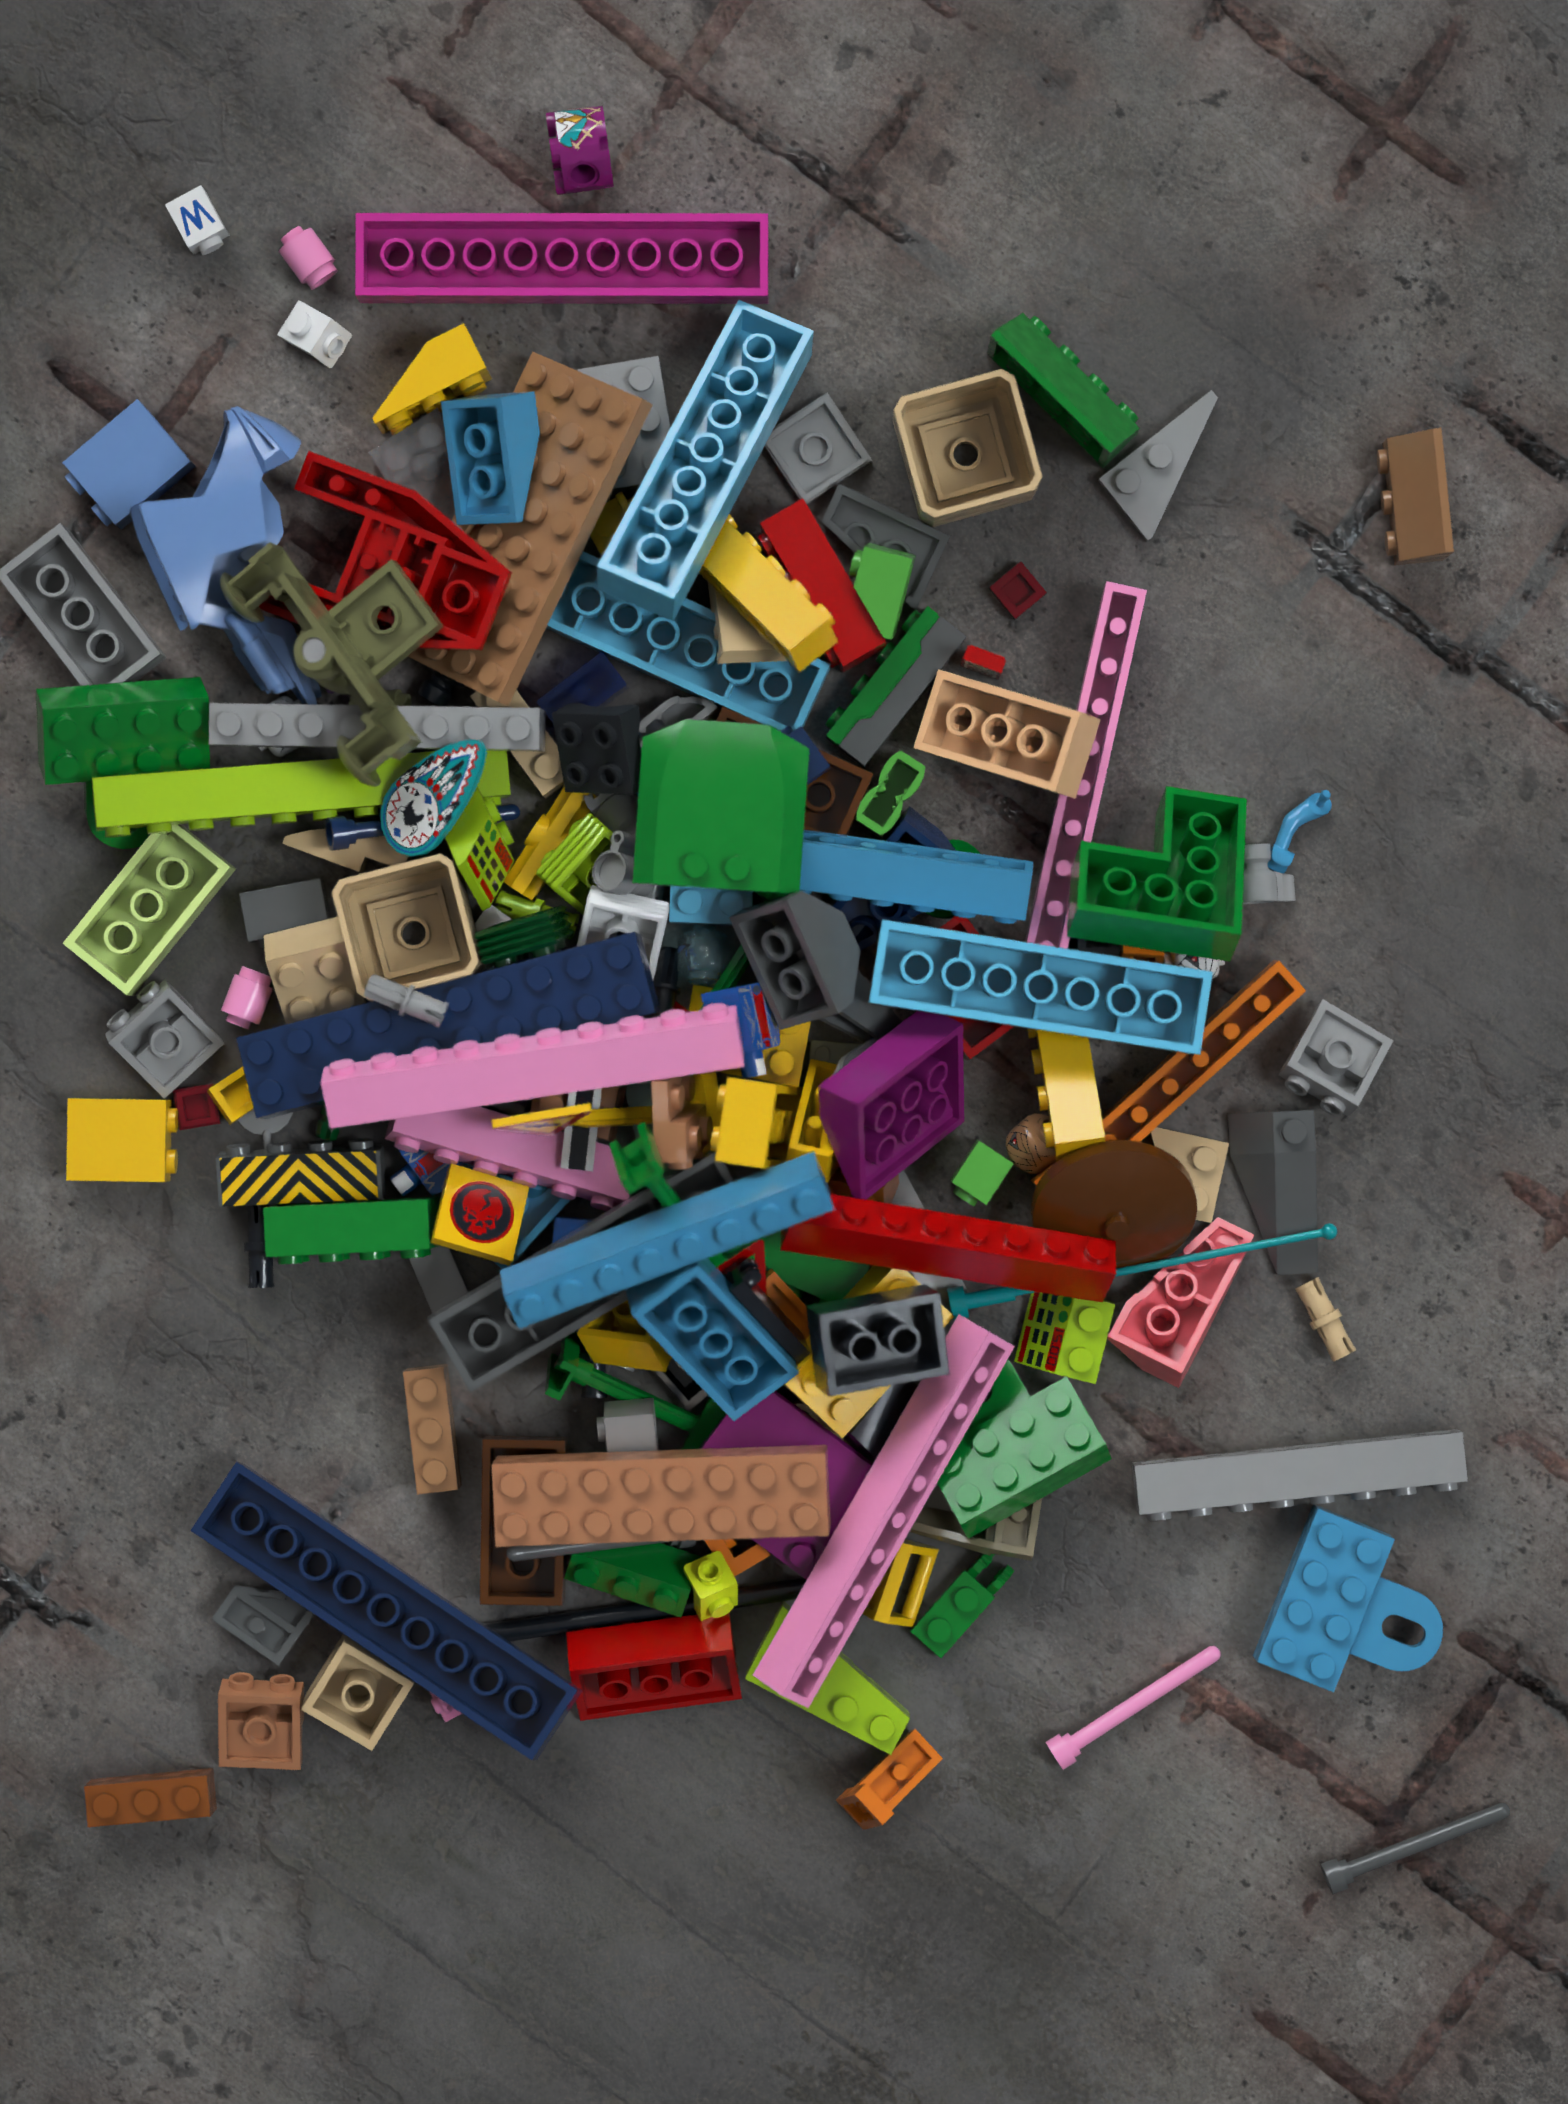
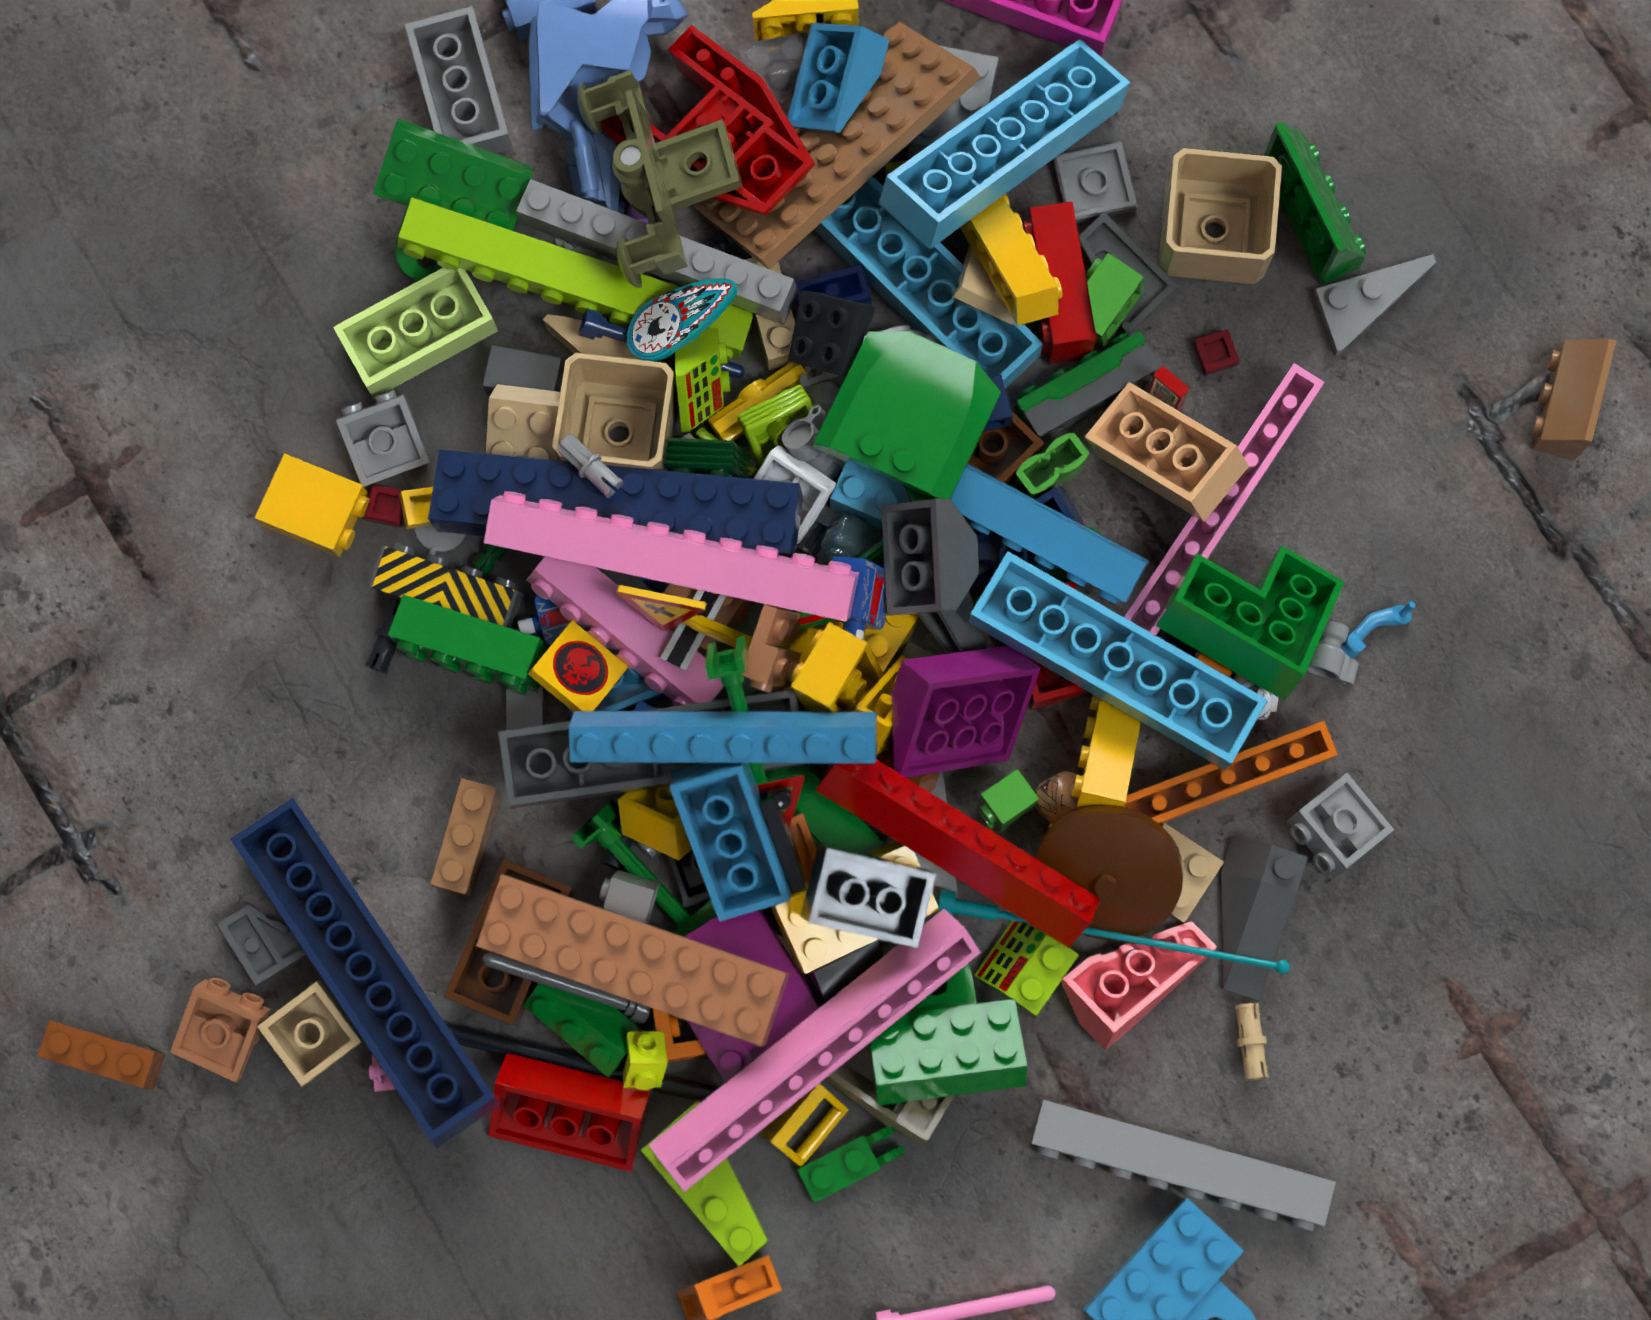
camera: 30 degrees right, 10 degrees down
bright pink brick [221,966,273,1029] -> none

